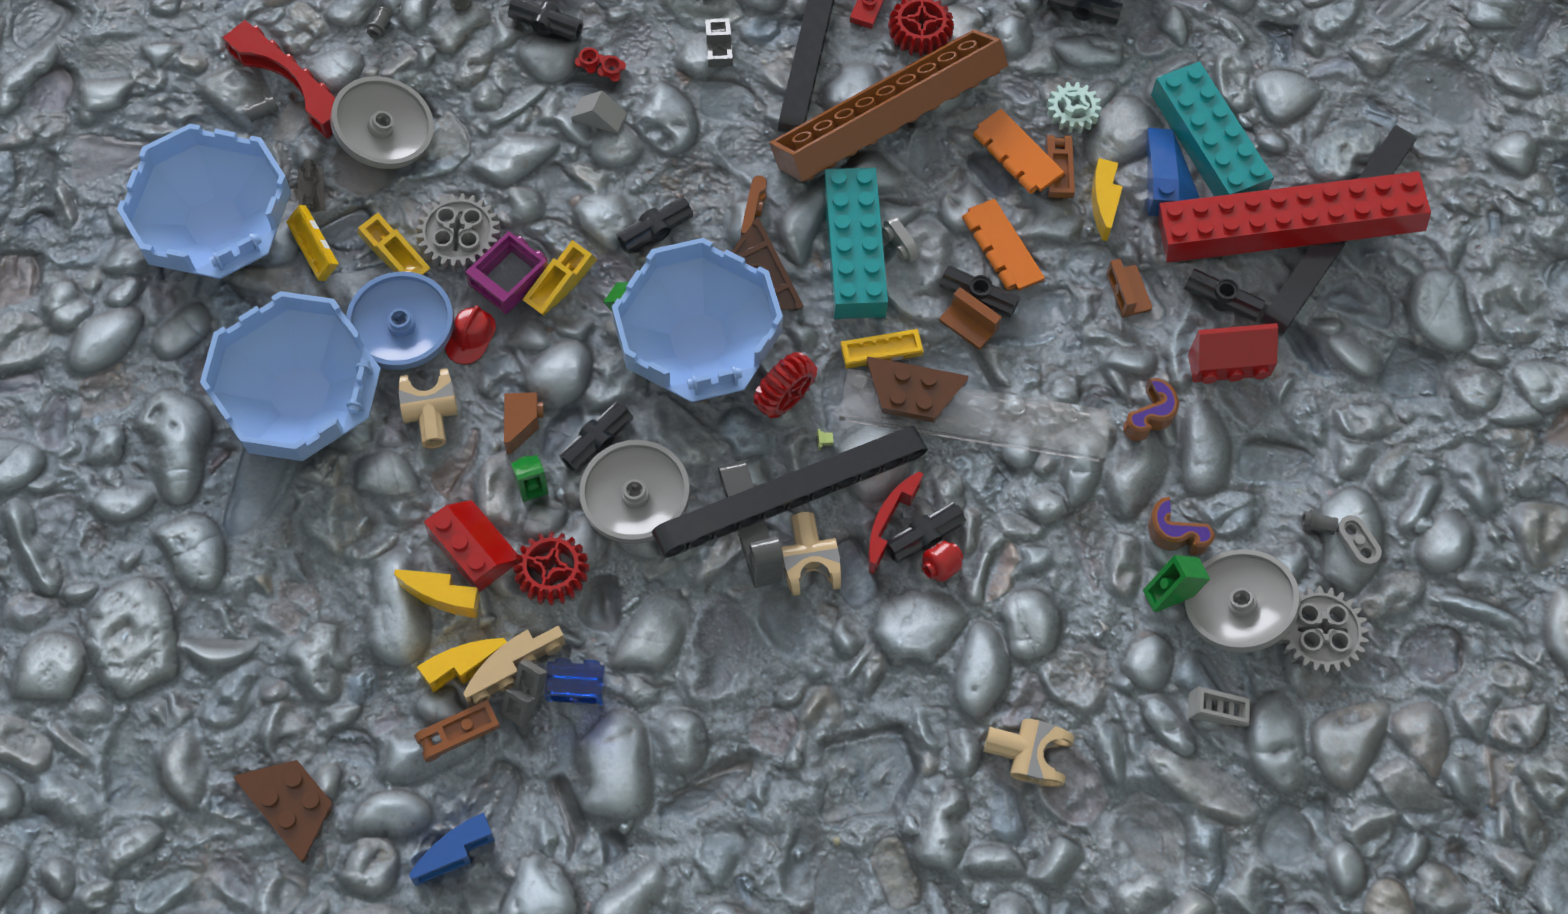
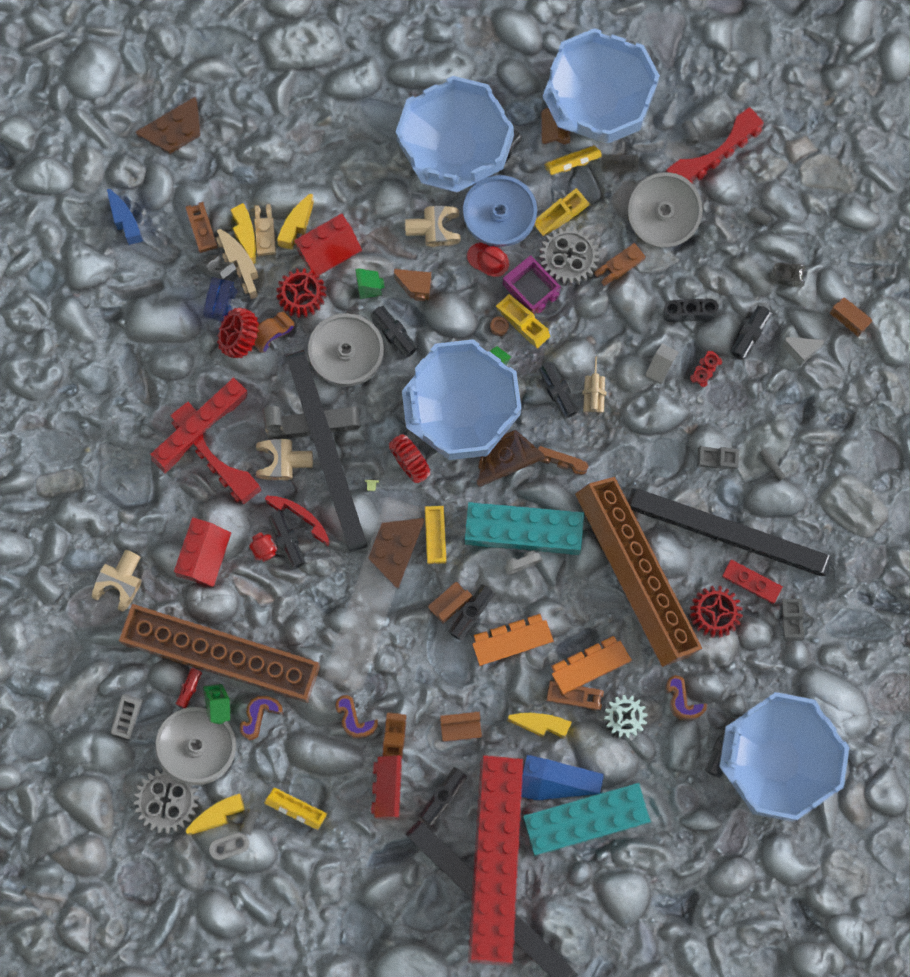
camera: 100 degrees right, 10 degrees up
none -> dark orange brick [119,604,320,703]
none -> red arch [150,377,247,473]
none -> red arch [170,402,261,505]
none -> red slope [174,517,232,588]
none -> red pin [175,668,202,709]
none -> yellow slope [186,793,245,835]
none -> red gear [217,308,259,359]
none -> dark orange animal [254,312,295,353]
none -> tan hinge [255,204,276,256]
none -> yellow plate [264,787,327,830]
none -> dark orange brick [382,713,407,757]
none -> dark orange tile [490,316,509,336]
none -> dark orange panel [542,108,570,145]
none -> tan piece [582,356,607,413]
none -> dark orange hinge [594,243,646,285]
none -> black beam [662,298,719,322]
none -> dark orange animal [665,675,707,721]

